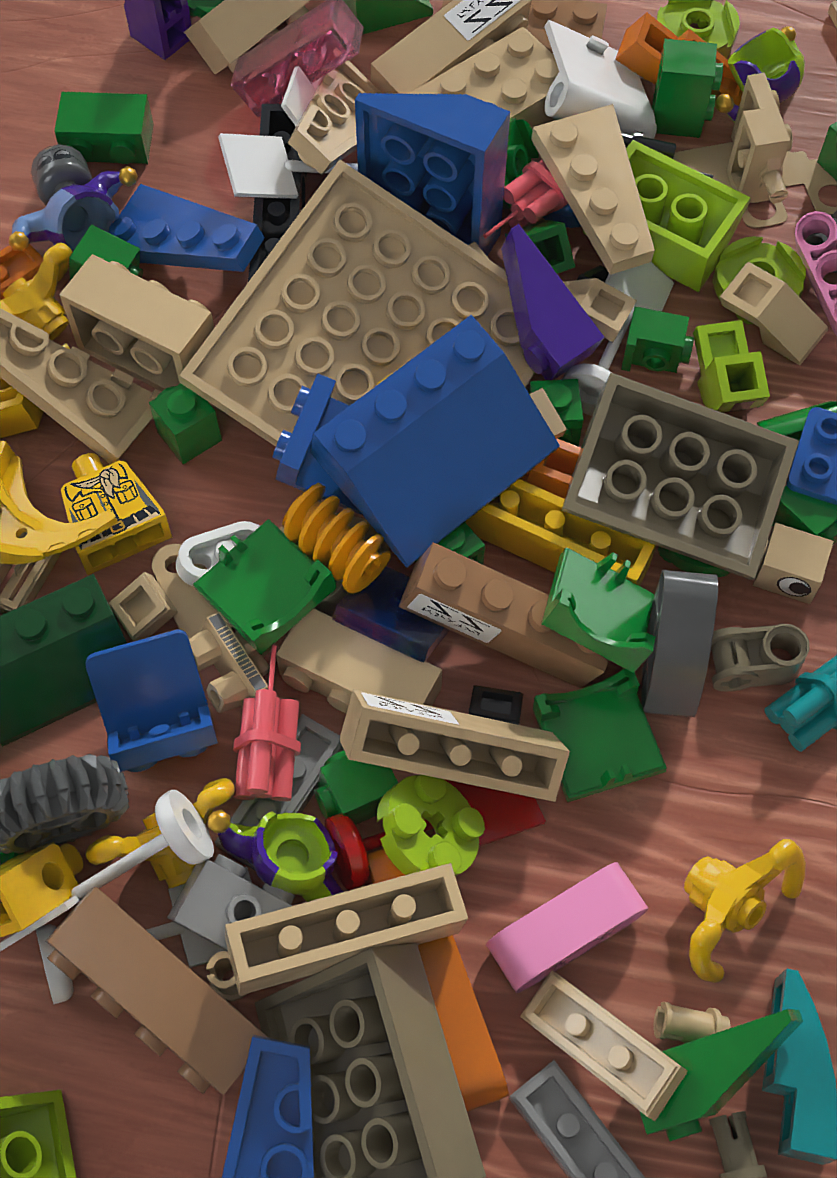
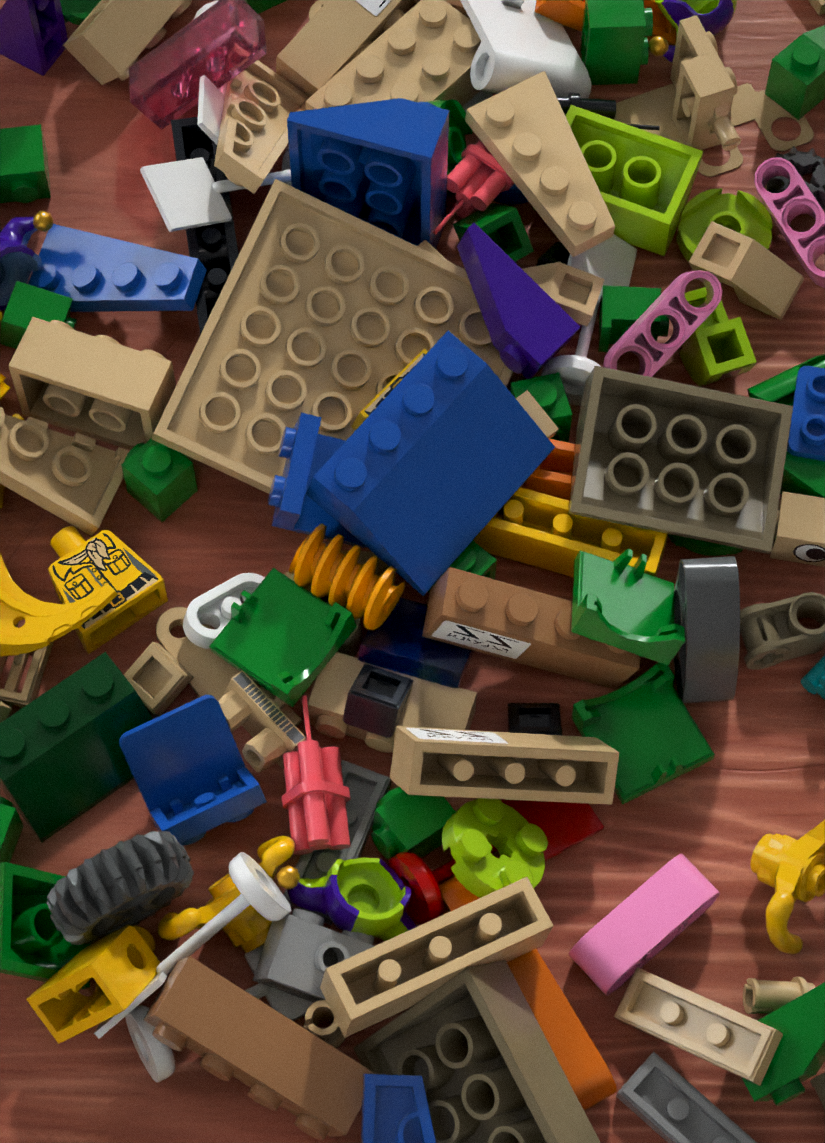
camera: 10 degrees left, 0 degrees up
none -> black slope [343,664,414,738]
none -> bright pink beam [603,270,722,377]

